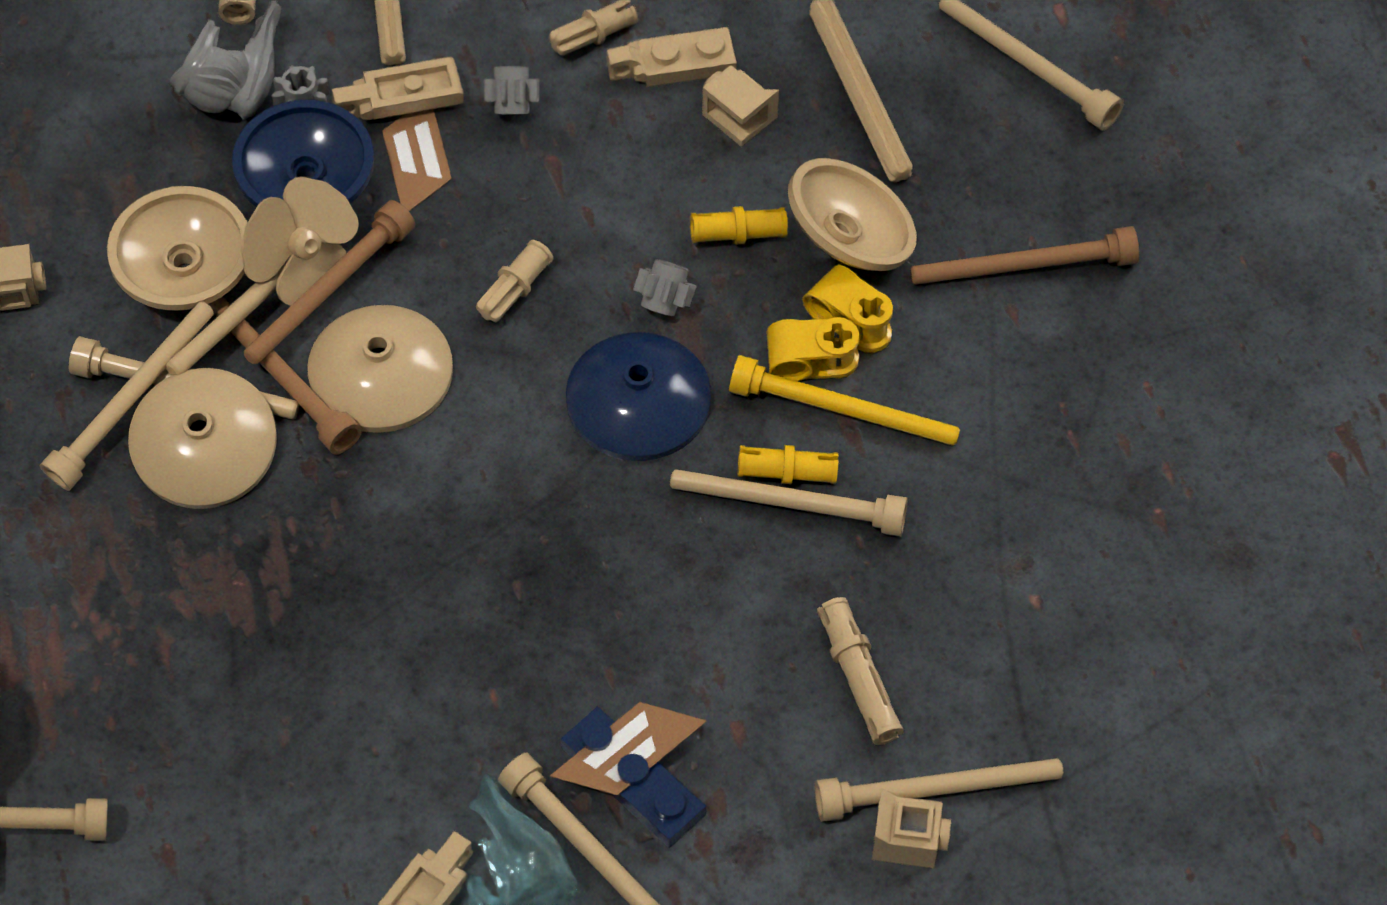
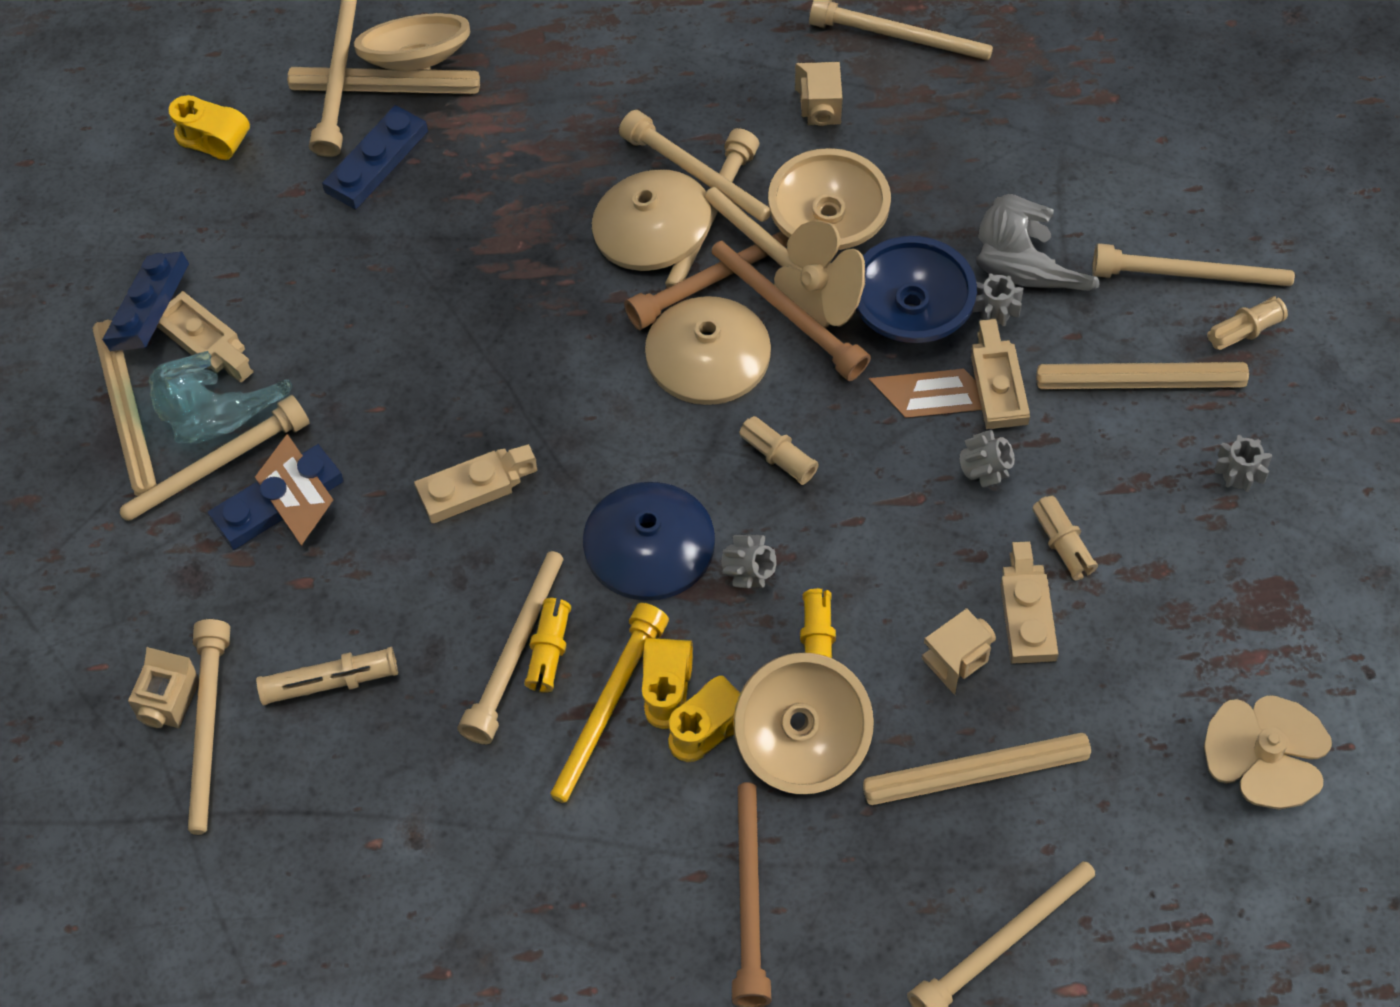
camera: 100 degrees right, 0 degrees up
none -> dark blue plate [322,105,428,210]
none -> tan hinge [414,444,537,523]

